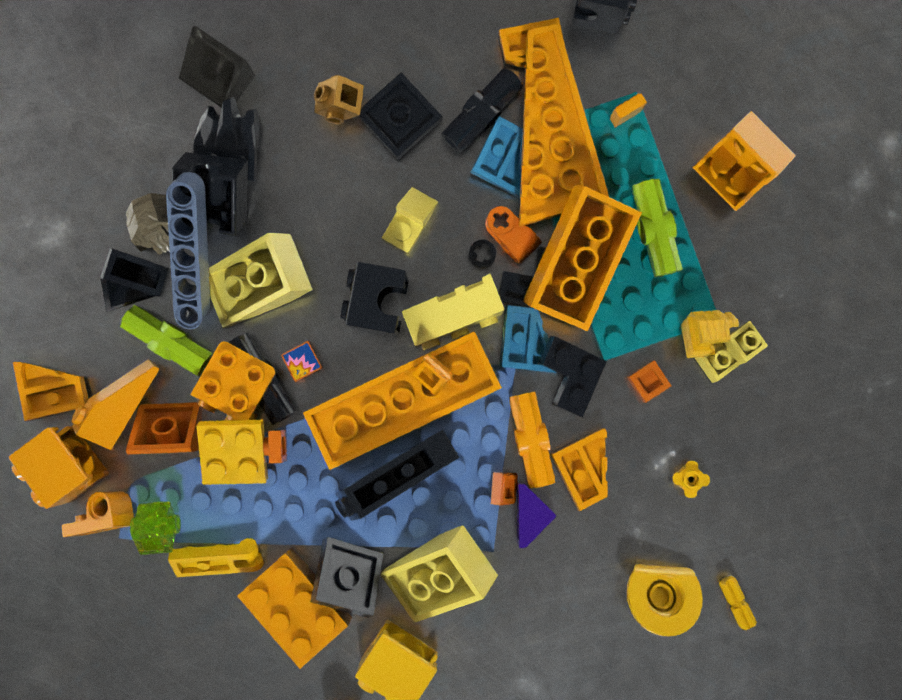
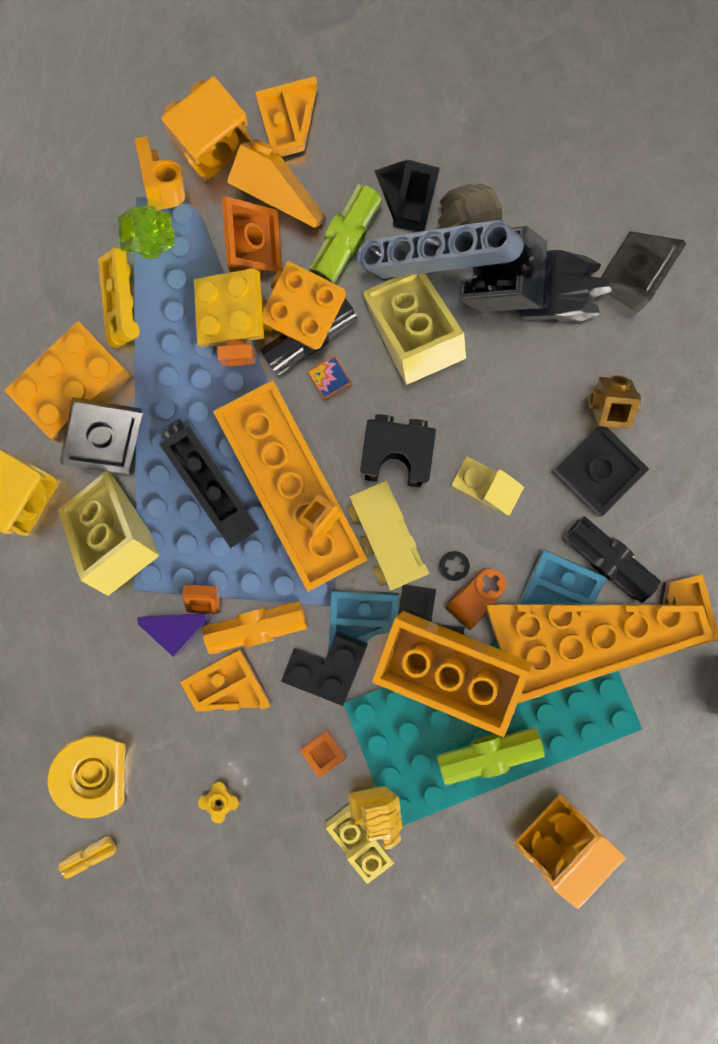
camera: 90 degrees right, 0 degrees up
light orange tile [610,93,647,128] -> none

